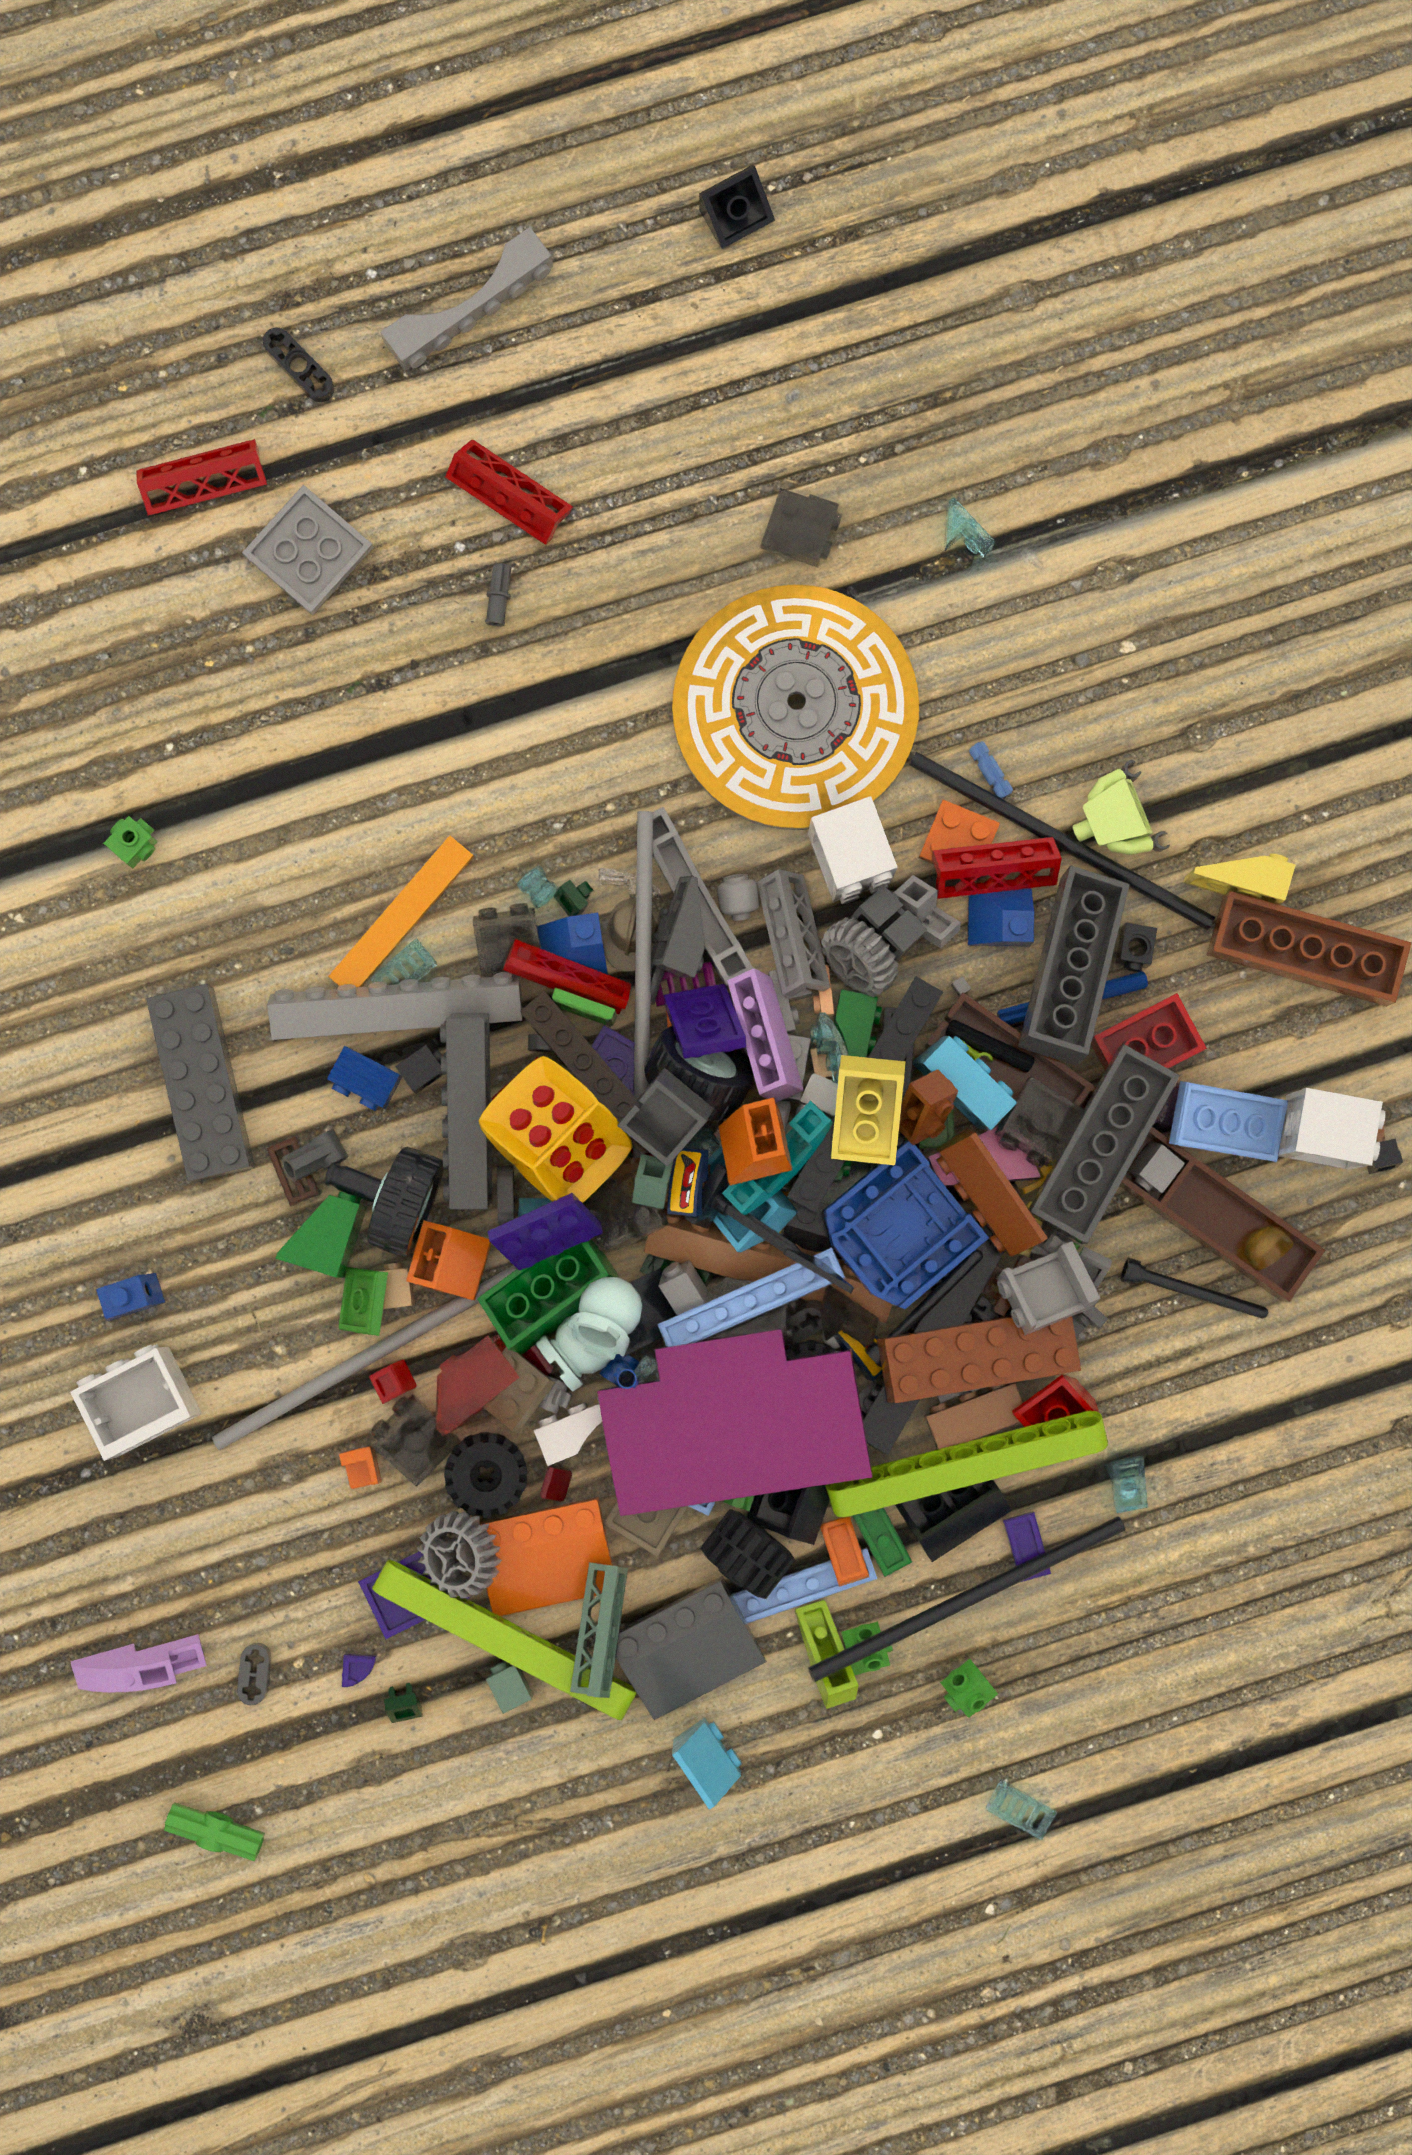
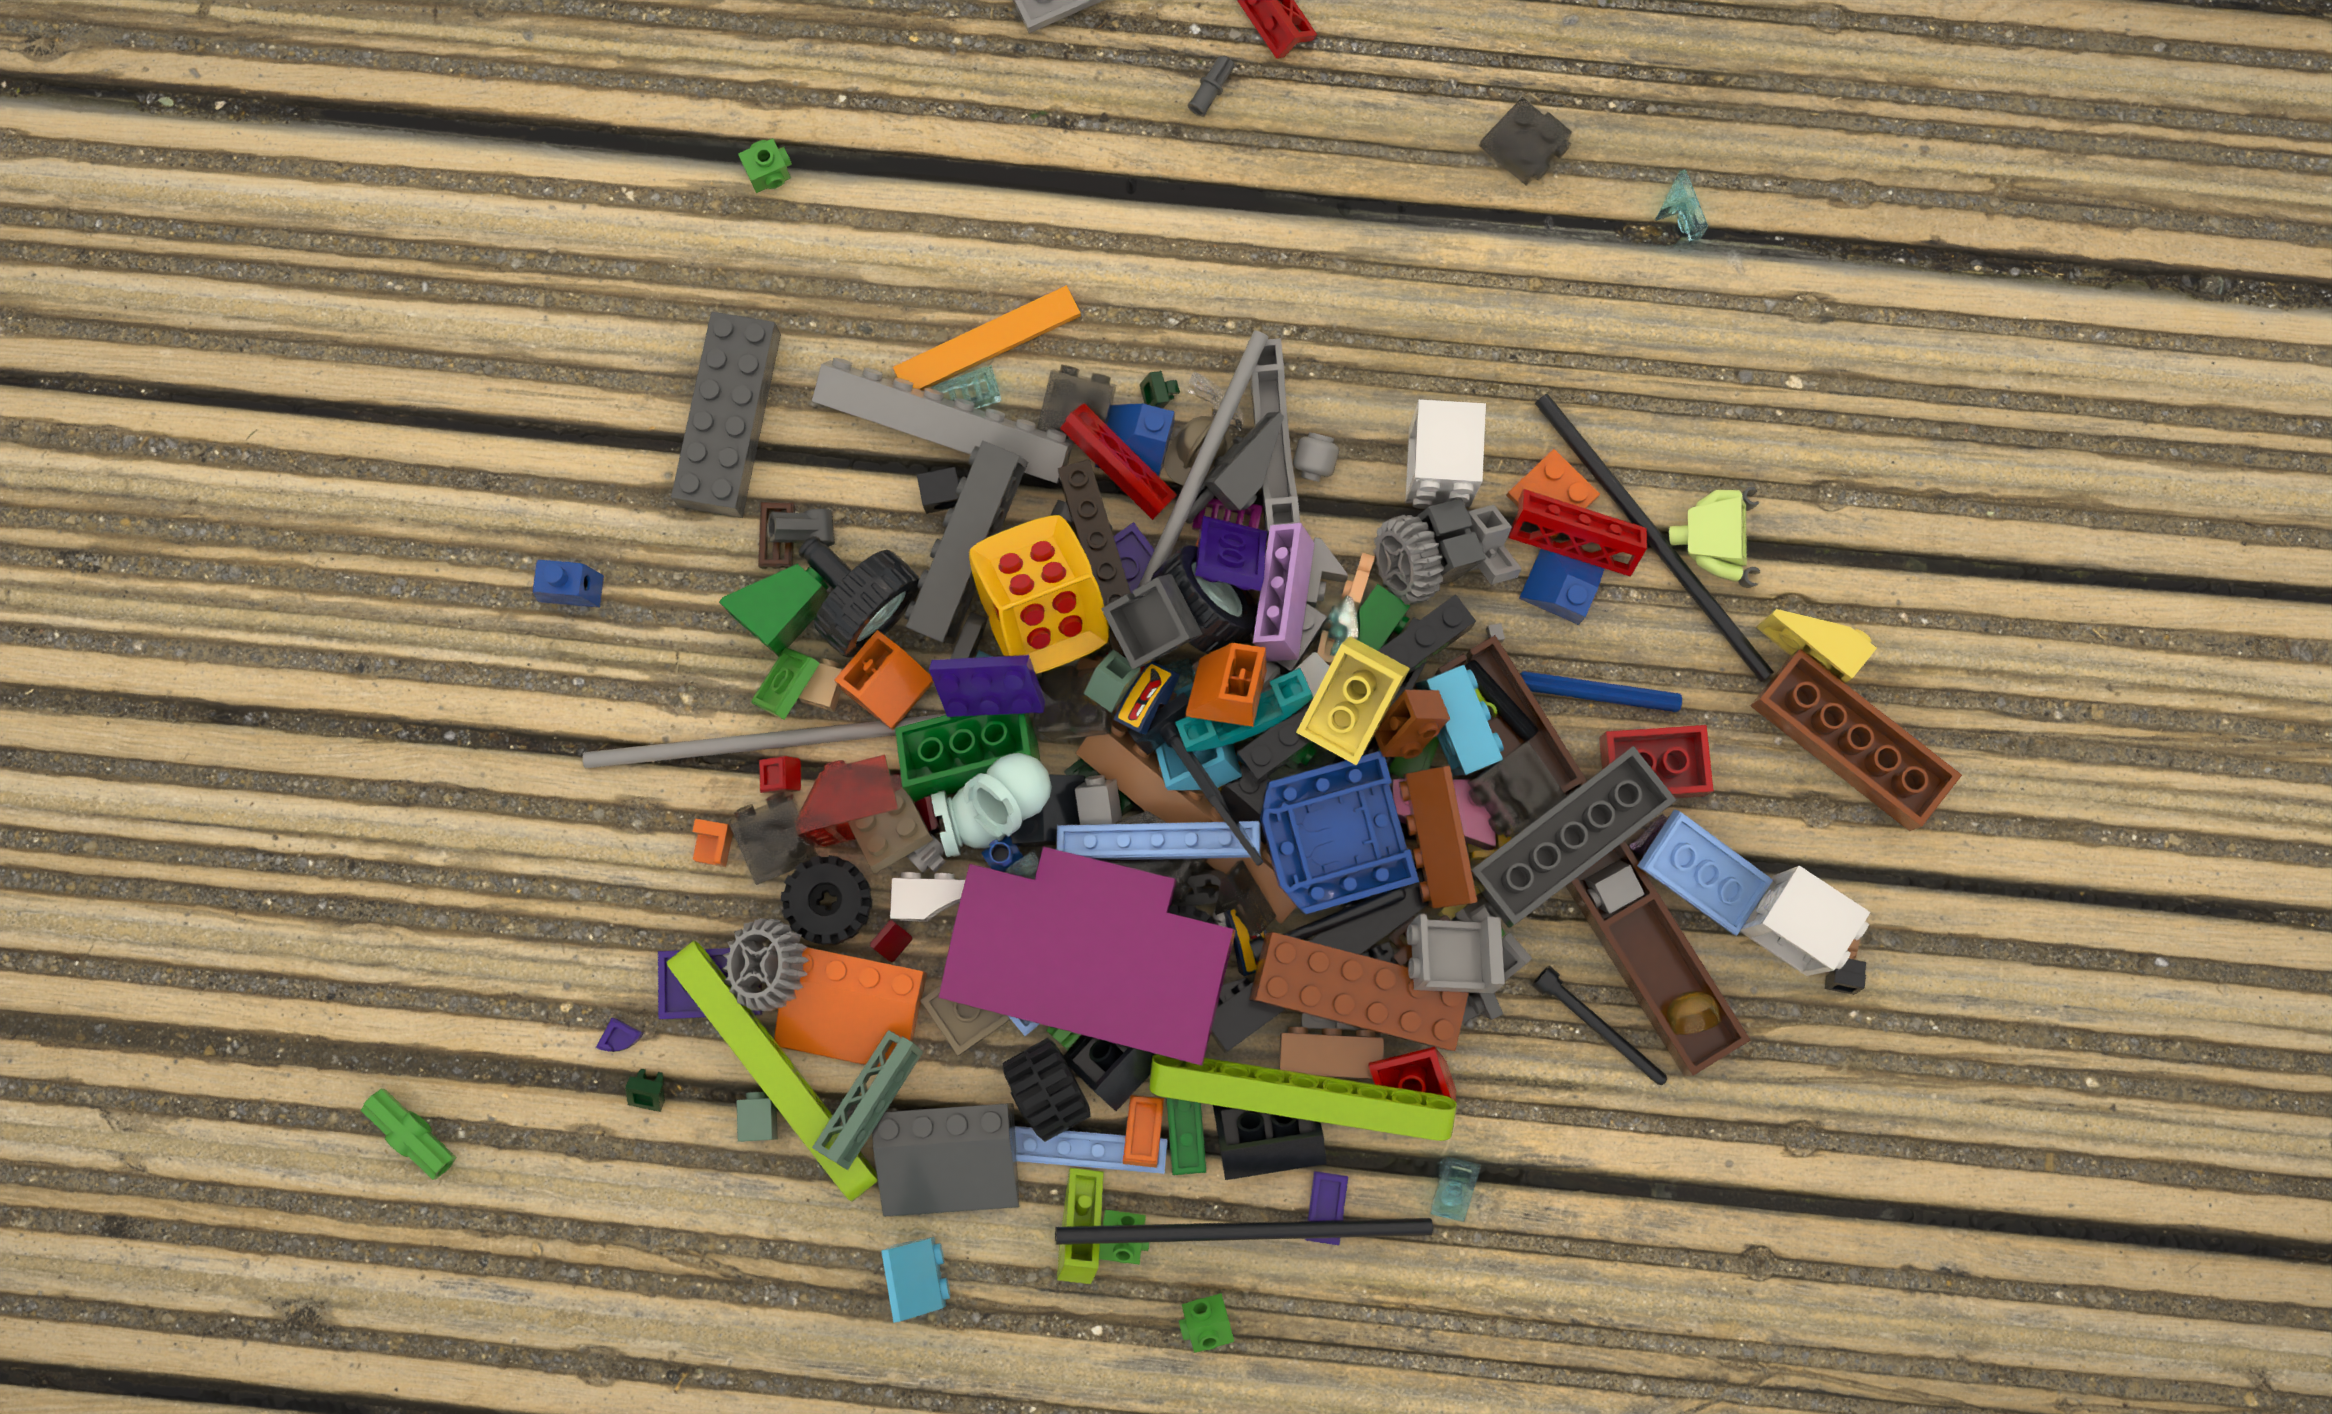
camera: 25 degrees right, 5 degrees down
white container [70,1344,202,1461] -> none
lavender slope [71,1634,207,1693] -> none
dark grey beam [237,1643,271,1706] -> none
blue brick [327,1046,402,1111] -> none
clear light blue wheel [516,865,559,909] -> none
bright green tile [552,988,617,1027] -> none
dish [672,585,919,830] -> none
light grey fence [757,869,830,997] -> none
medium blue axle [969,741,1013,799] -> none
dark grey brick [1018,865,1130,1066] -> none
black brick [1116,923,1157,972] -> none

